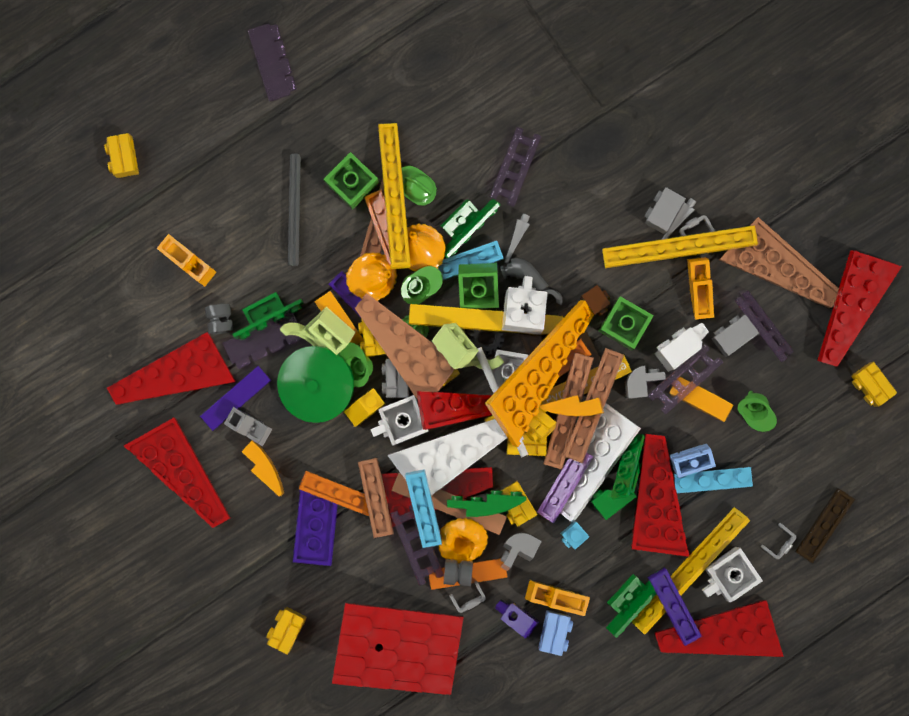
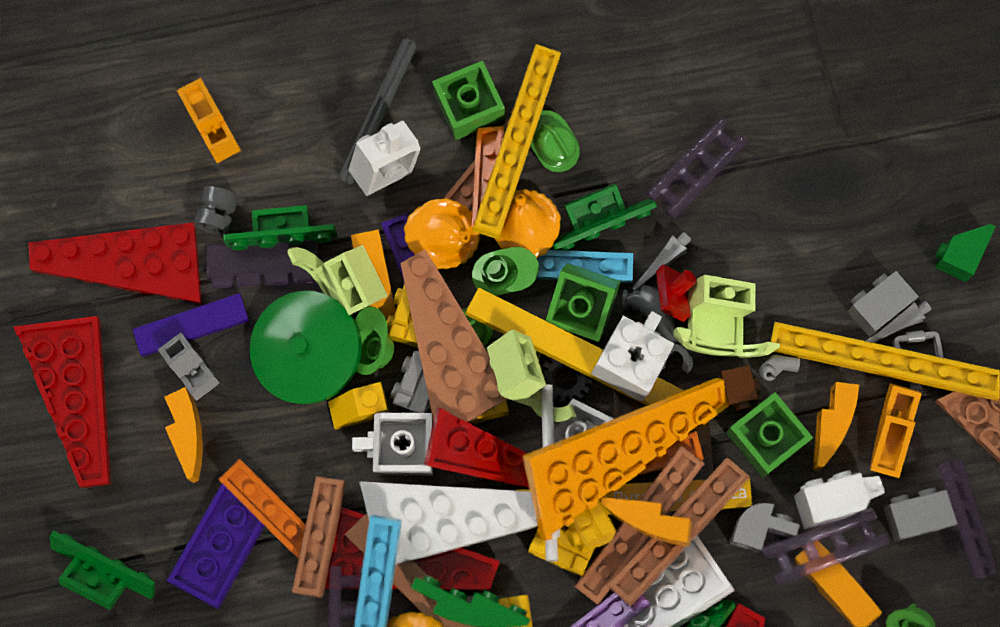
camera: 25 degrees right, 10 degrees down
none -> green bracket [50,531,155,610]
none -> white hinge [348,121,420,196]
none -> red tile [656,264,697,322]
none -> yellowish green piece [673,275,780,358]
none -> light grey arm [759,355,800,381]
none -> light orange slope [813,382,859,471]
none -> green slope [935,224,996,282]

